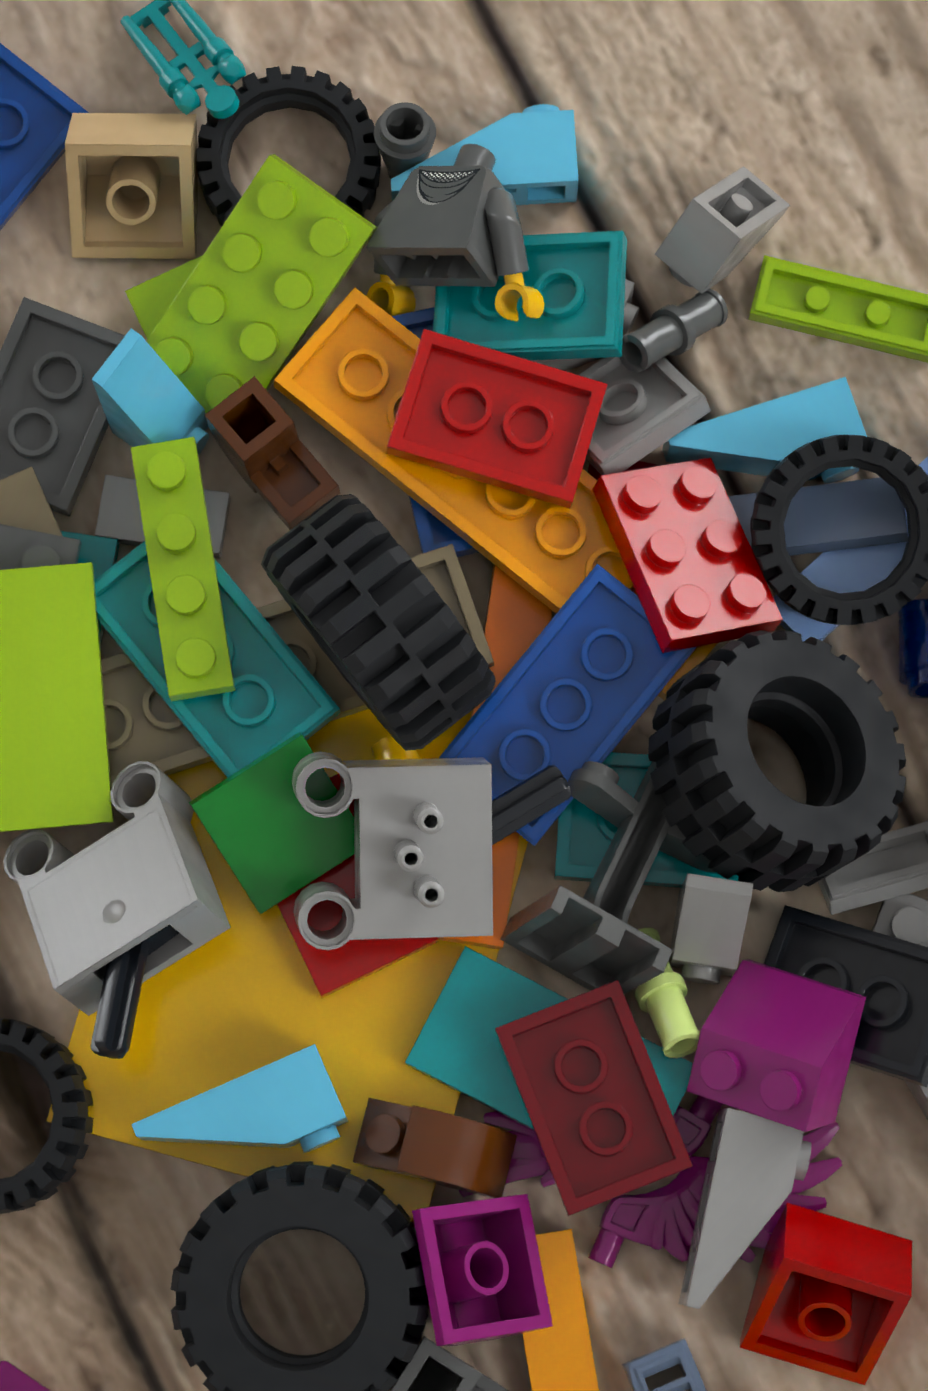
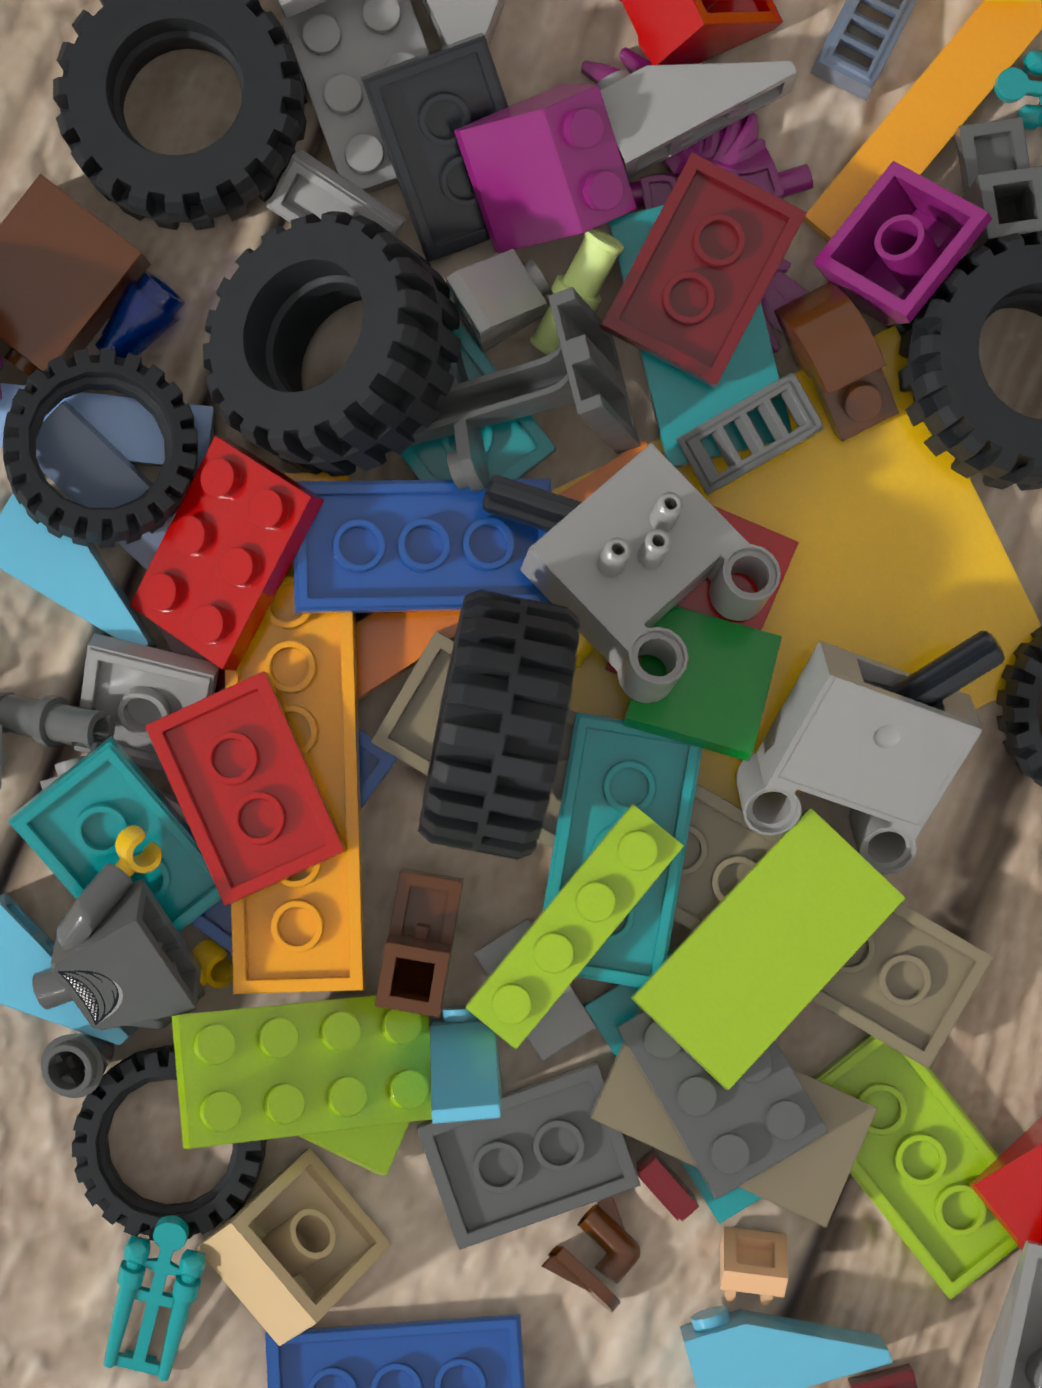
camera: 135 degrees left, 10 degrees up
medium azure slope [131,1044,349,1153] -> none
none -> dark grey slope [676,372,824,496]

